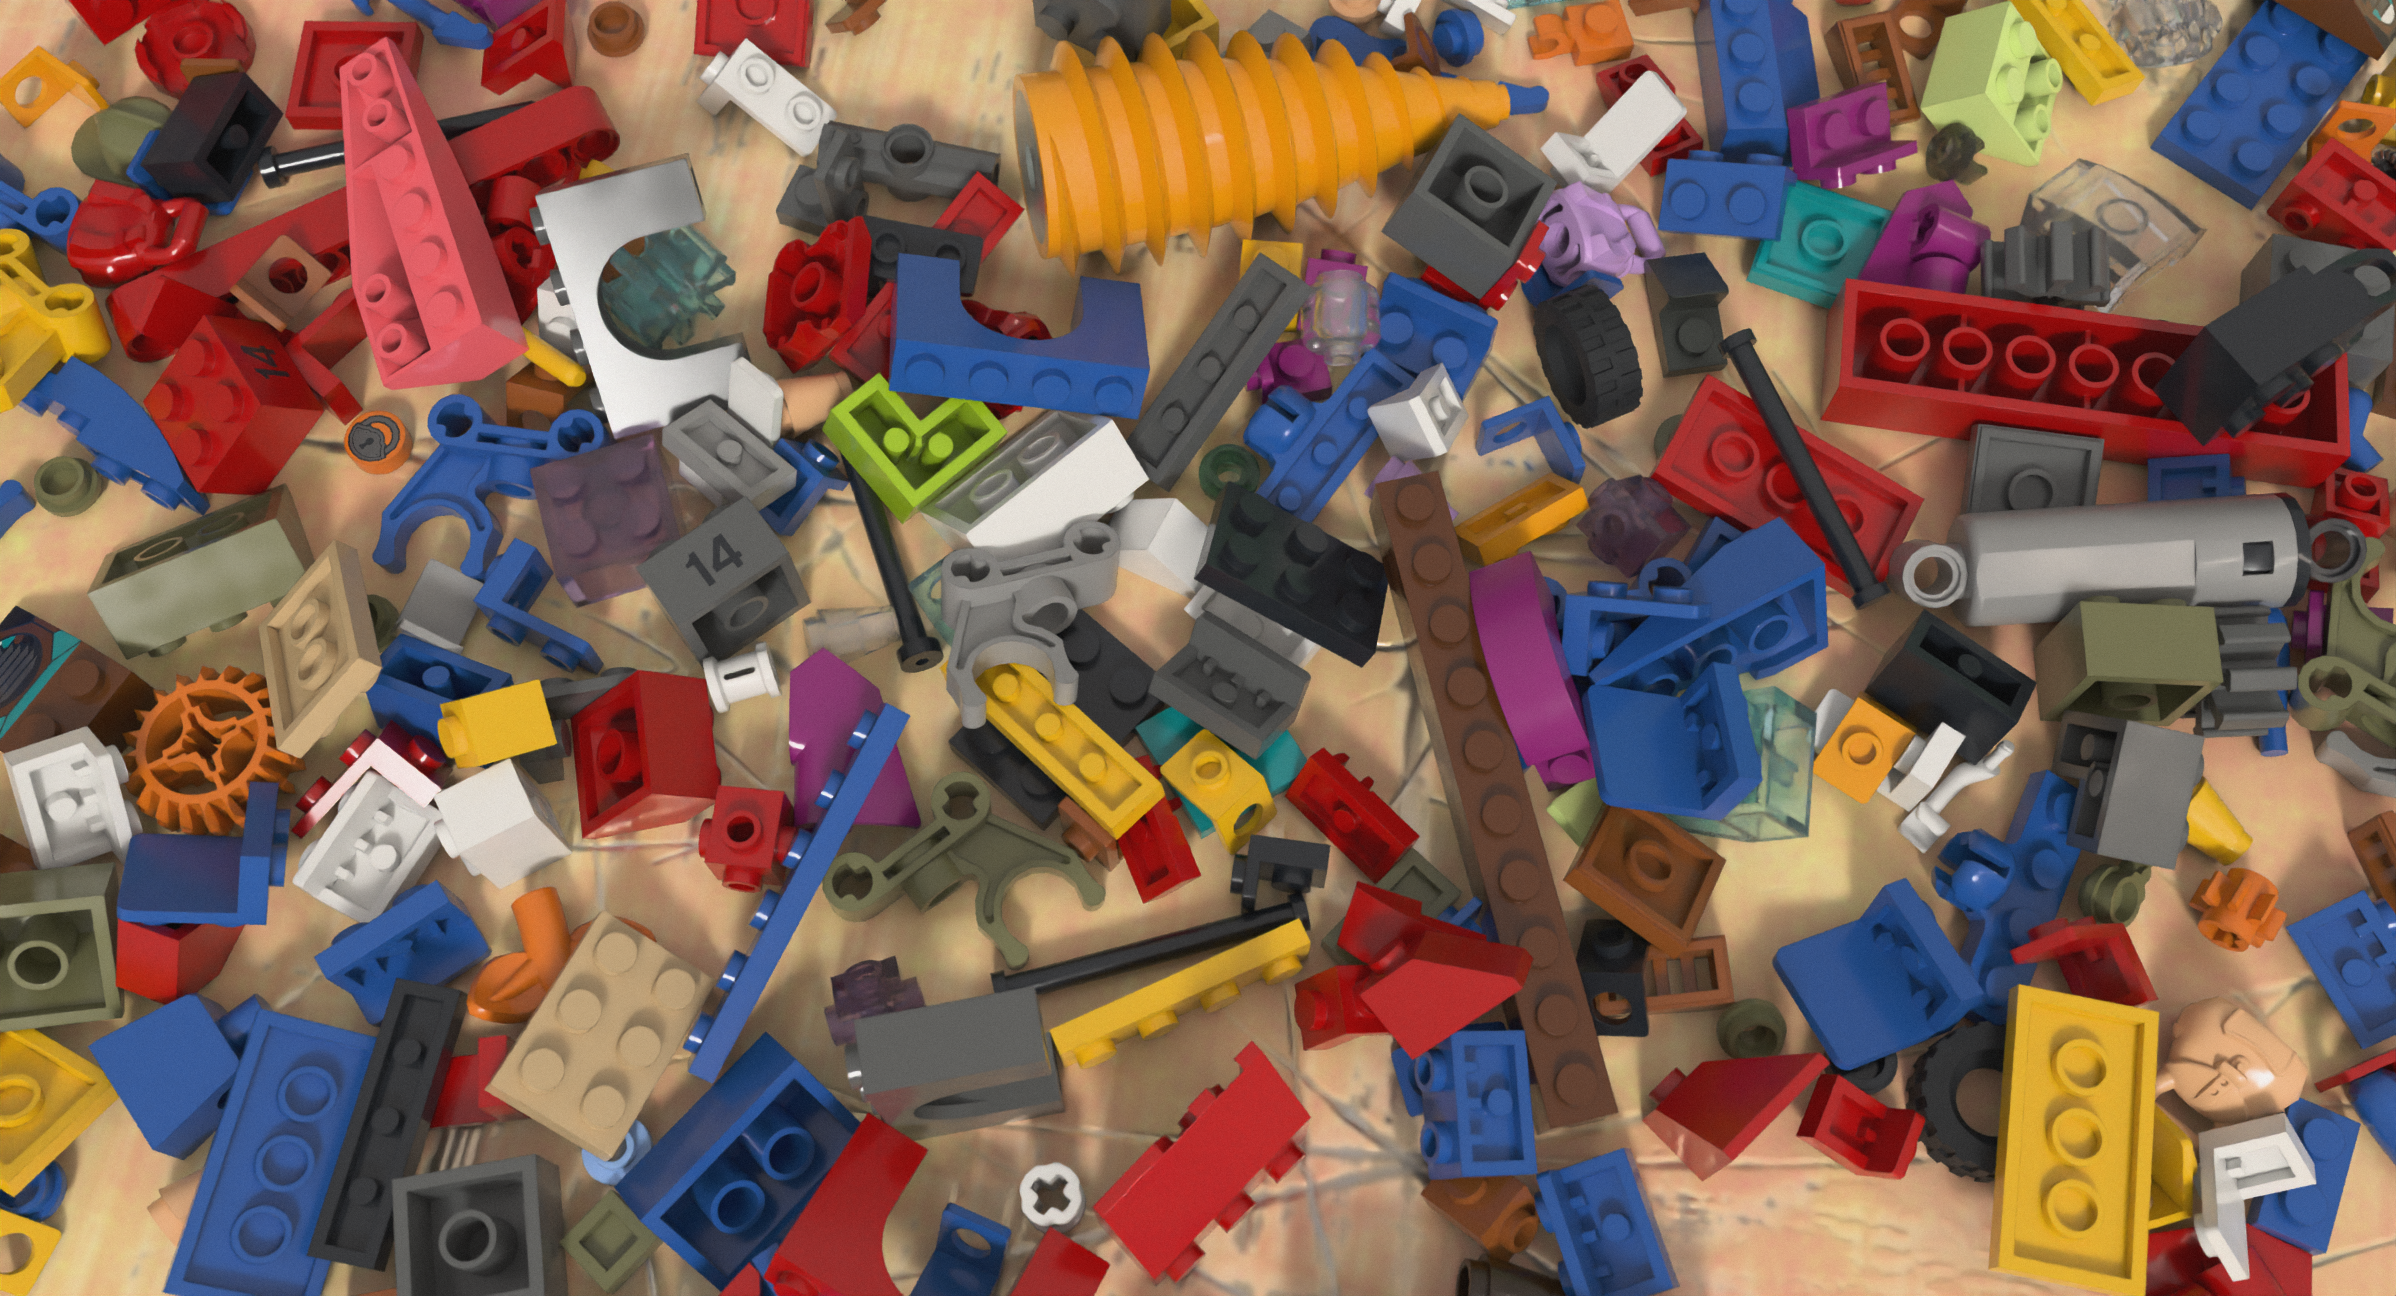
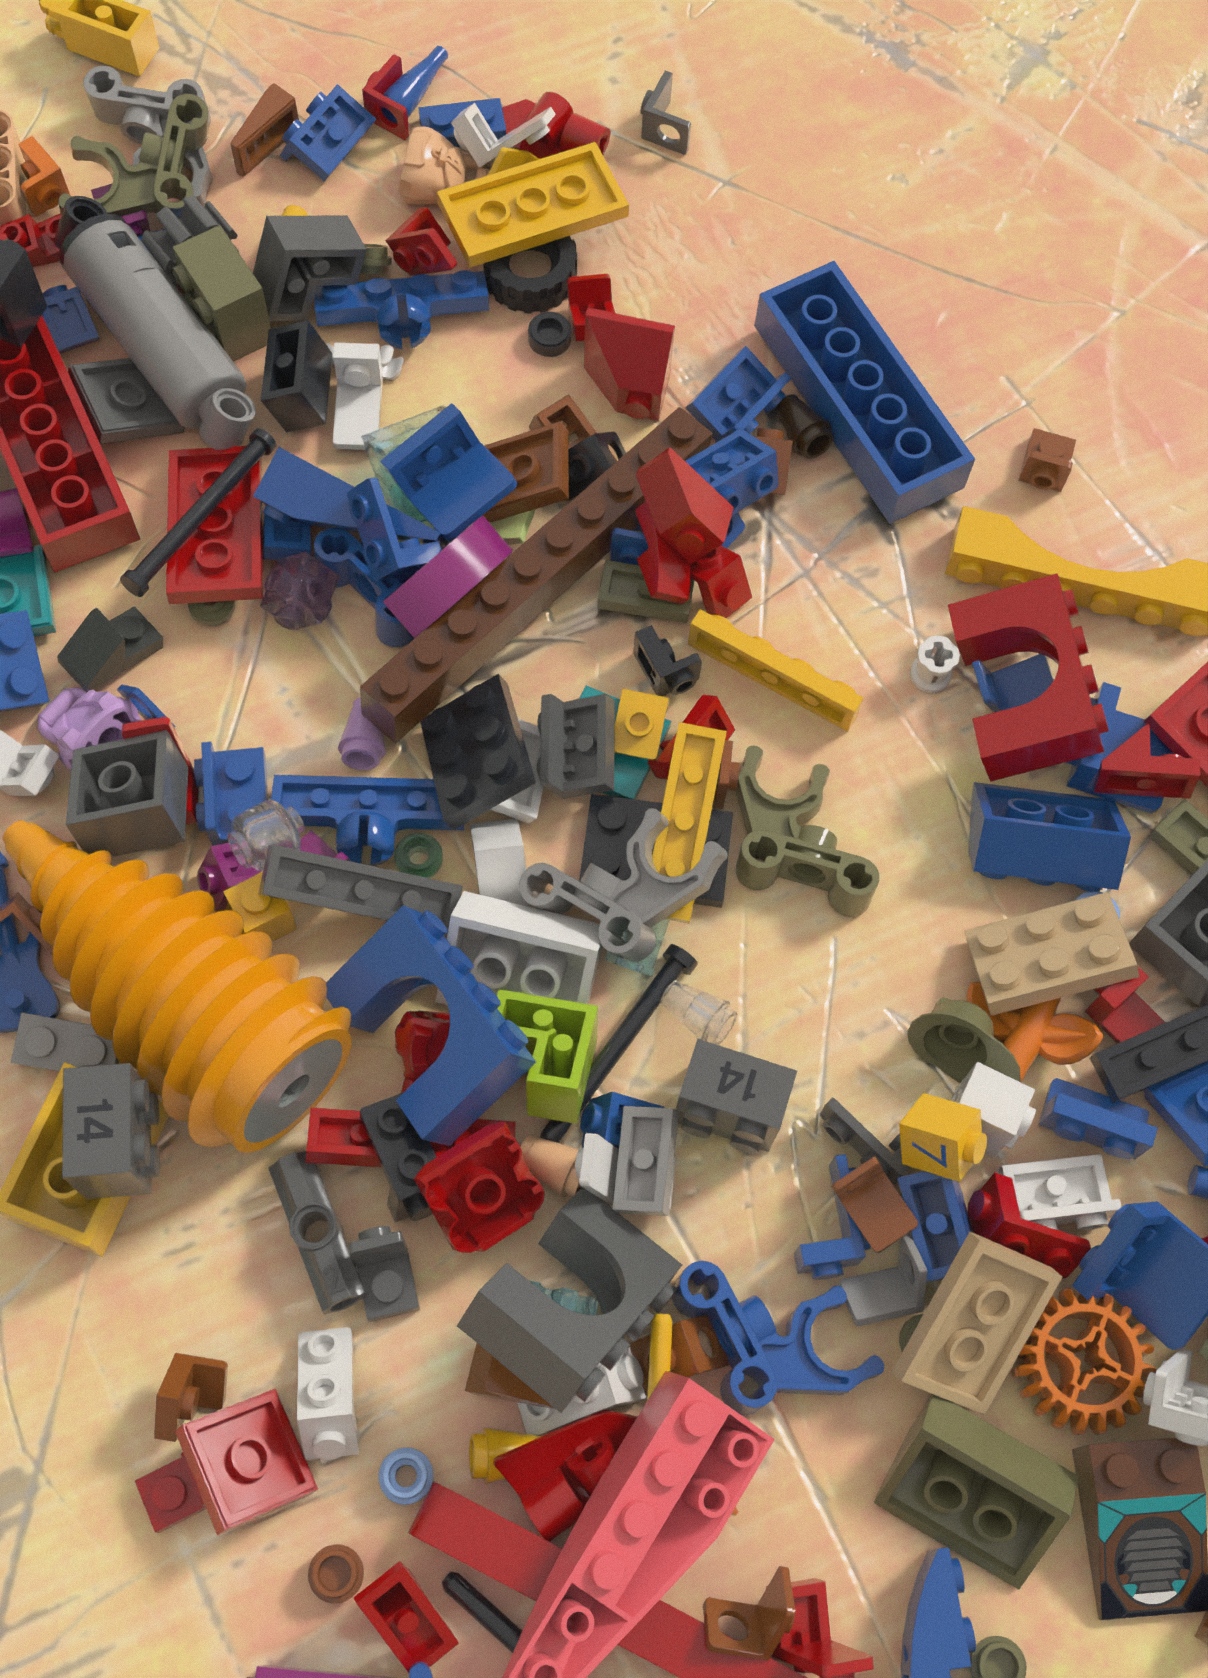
camera: 130 degrees left, 0 degrees up
red brick [143,314,324,495] -> none
red bracket [284,287,367,426] -> none
tile [344,411,413,475] -> none
brick [530,433,687,608] -> none
olive plate [558,1190,663,1294] -> none
red slope [570,670,721,839] -> none
blue plate [682,703,911,1084] -> none
red brick [698,785,799,893] -> none
white bush [703,641,782,713] -> none
magenta panel [789,647,922,834] -> none
brick [824,956,926,1047] -> none
dark grey arch [845,986,1065,1141] -> none
black bar [990,892,1311,996] -> none
red wedge [1093,1040,1311,1287] -> none
red plate [1285,747,1420,885] -> none
white slope [1368,363,1469,461] -> none
light orange plate [1454,472,1590,567] -> none
blue bracket [1475,396,1586,485] -> none
black tyre [1533,284,1643,429] -> none
olive plate [1716,999,1787,1059] -> none
blue bracket [1772,878,1984,1070] -> none
light orange bracket [1811,690,1916,804] -> none
orange gear [2189,868,2288,952] -> none
none -> light blue plate [379,1448,433,1505]
none -> dark orange bracket [831,1157,918,1253]
none -> olive piece [907,998,1021,1083]

